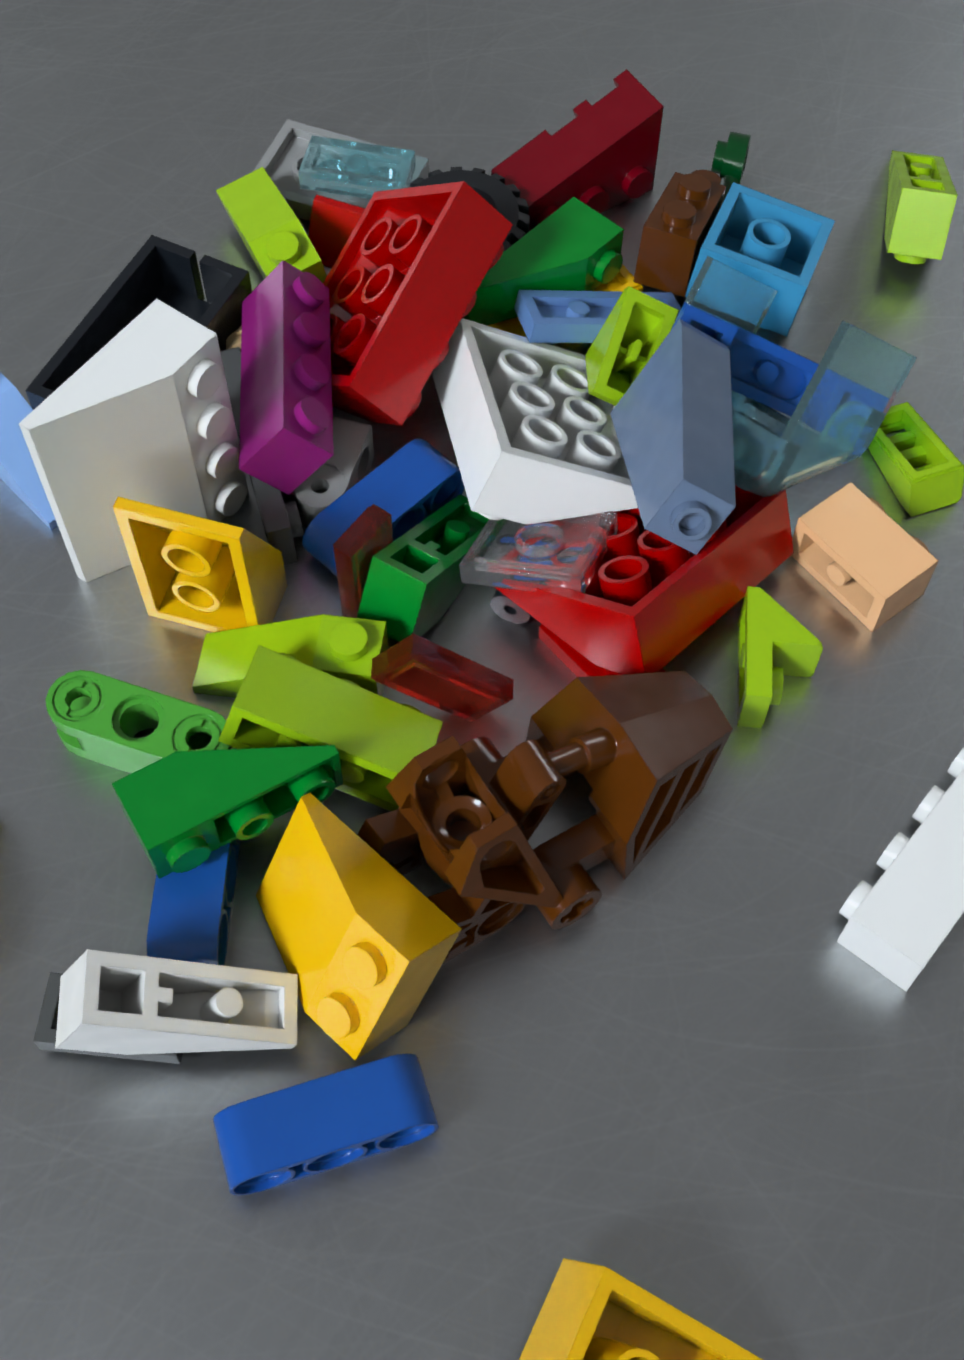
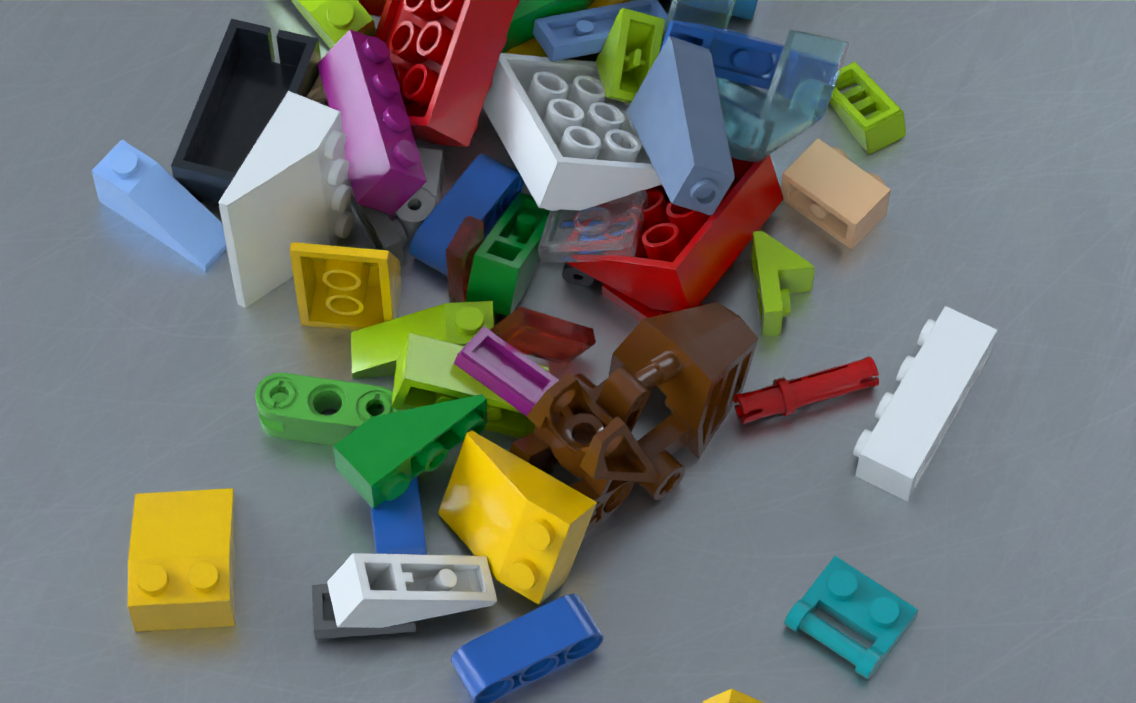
camera: 10 degrees left, 0 degrees up
none -> magenta tile [454,326,559,416]
none -> red pin [733,356,879,425]
none -> teal plate [784,556,918,680]

